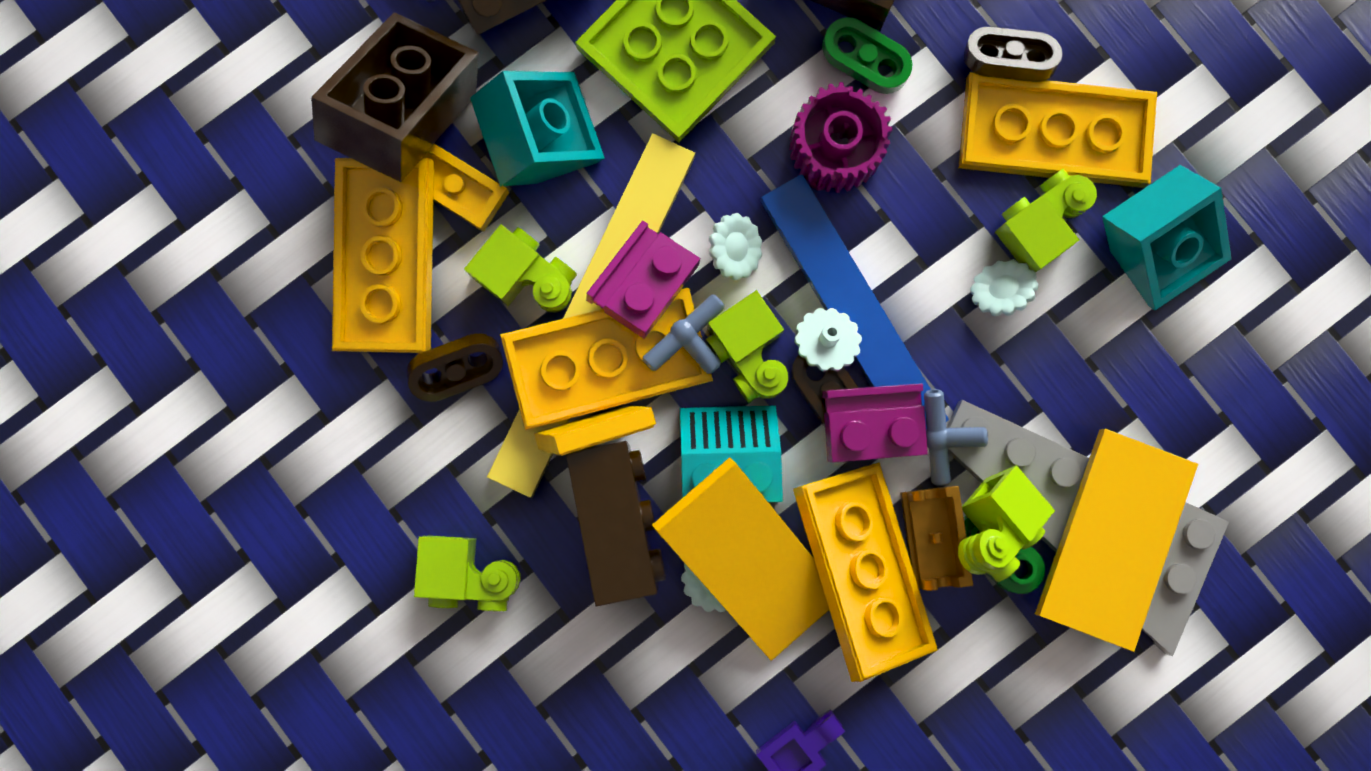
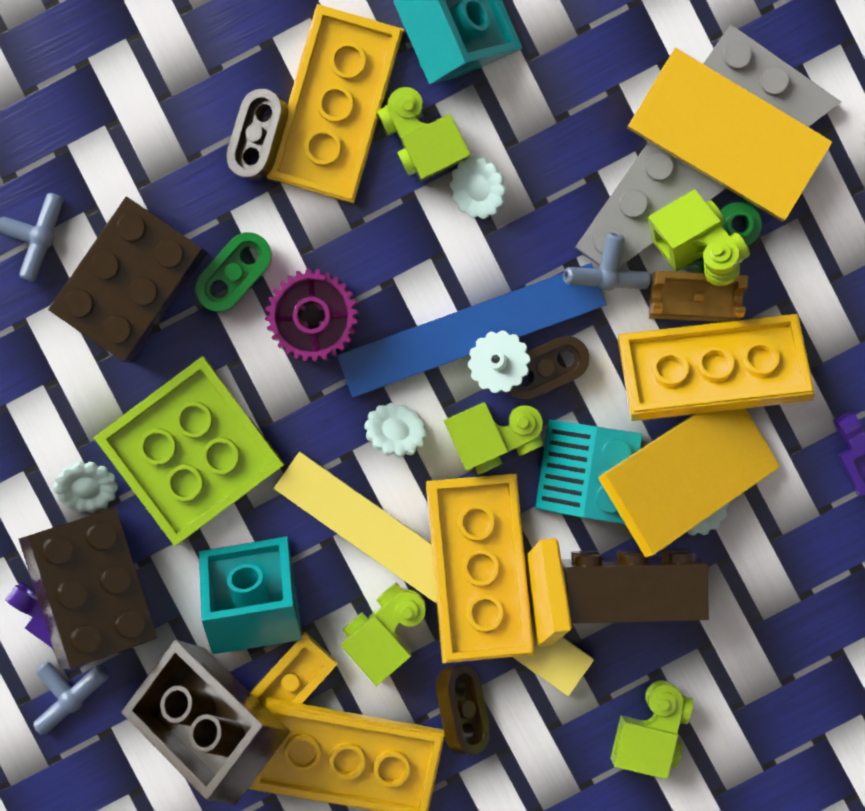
camera: 80 degrees left, 5 degrees up
magenta plate [586,220,701,339] -> none
sand blue piece [642,294,725,374] -> none
magenta plate [822,384,928,463] -> none

